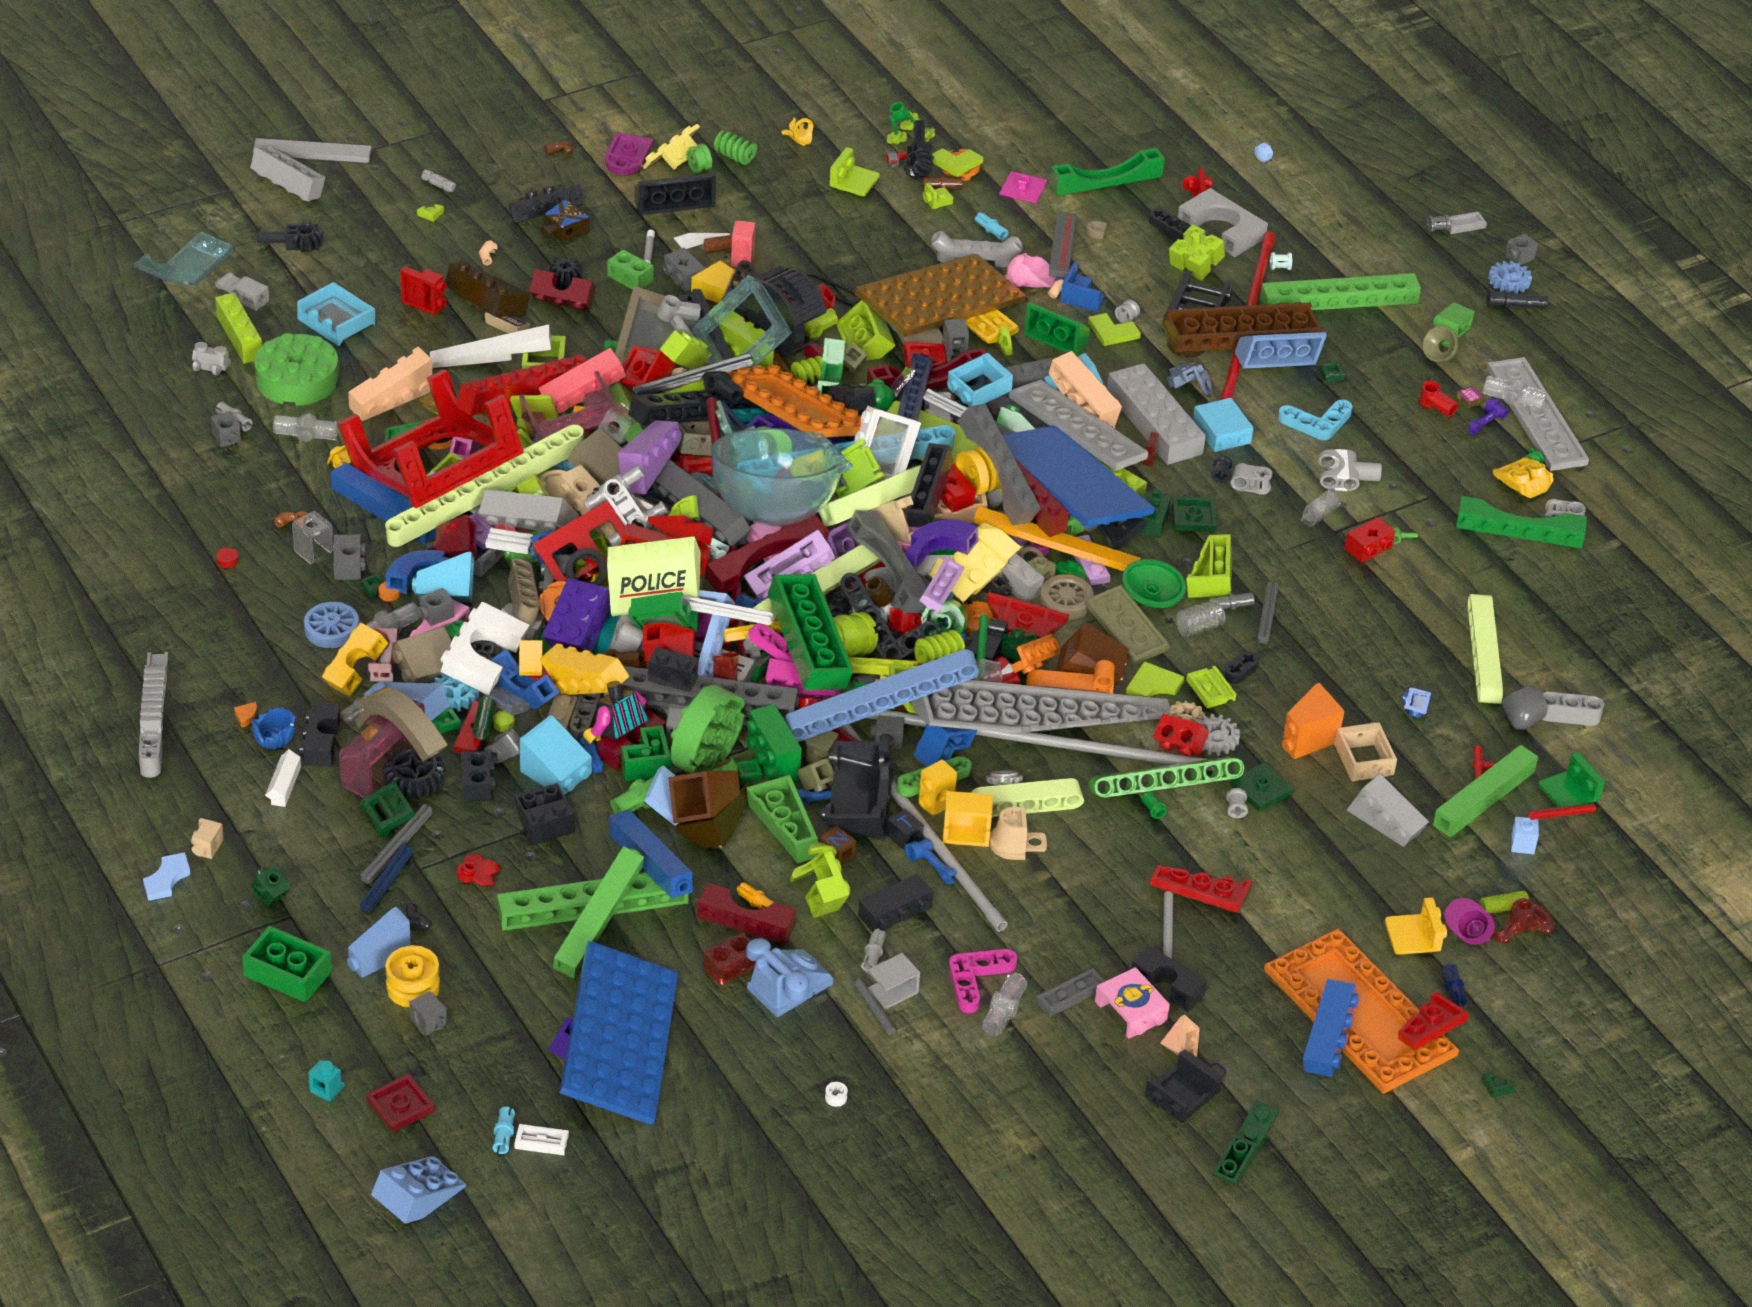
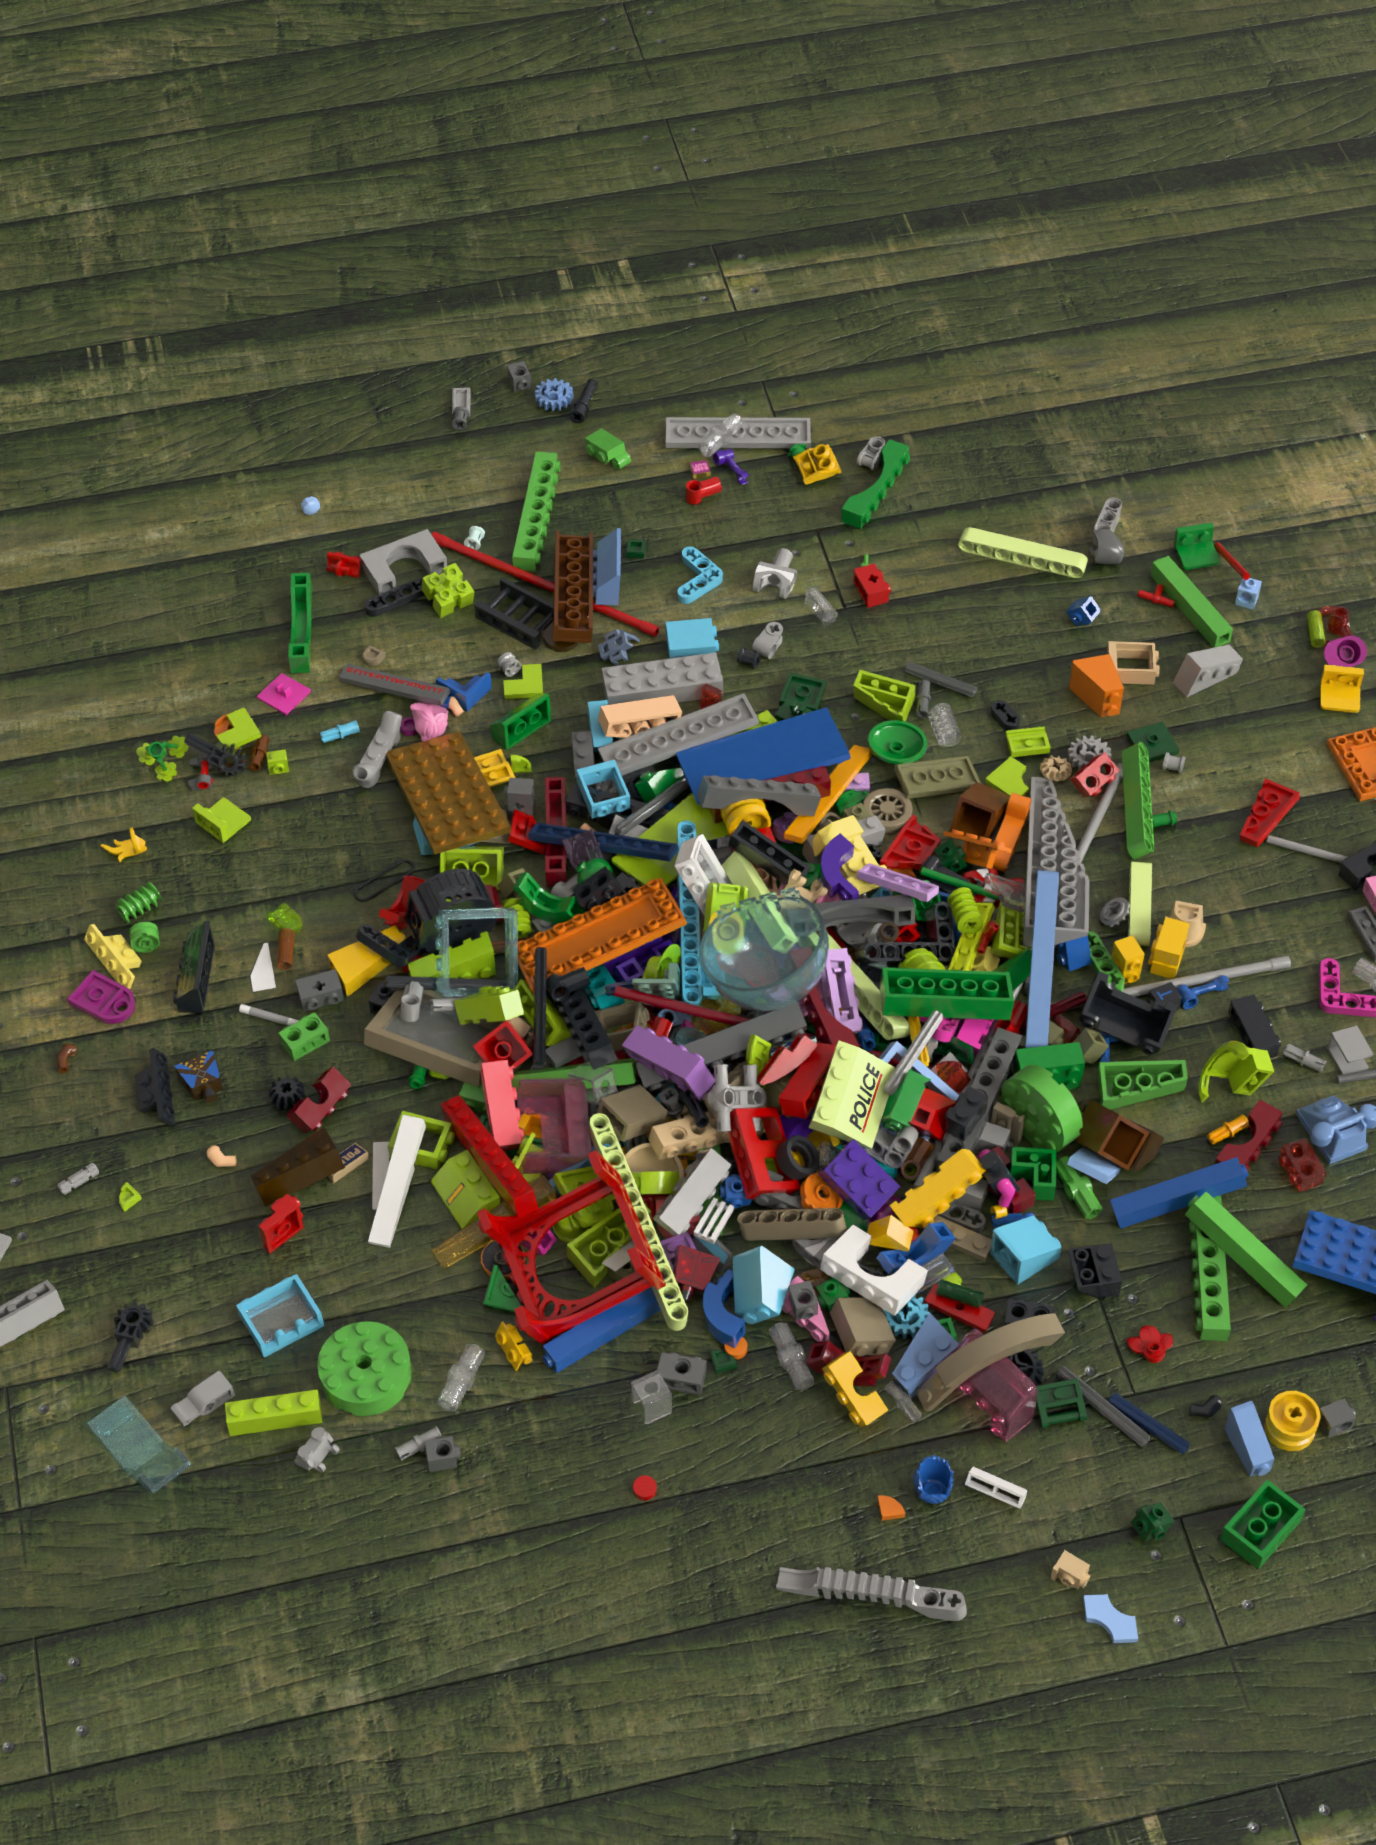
camera: 70 degrees left, 10 degrees up
dark orange arm [274,511,309,529] -> none
black arch [300,701,341,767] -> none
medium blue wheel [304,602,360,648] -> none
light nougat wedge [348,347,432,421] -> none
dark grey piece [484,727,521,764] -> none
coral brick [731,221,755,267] -> none
reddish brown brick [819,826,856,866] -> none
olive piece [1423,326,1459,363] -> none
none -> clear neon green plate [267,903,303,934]

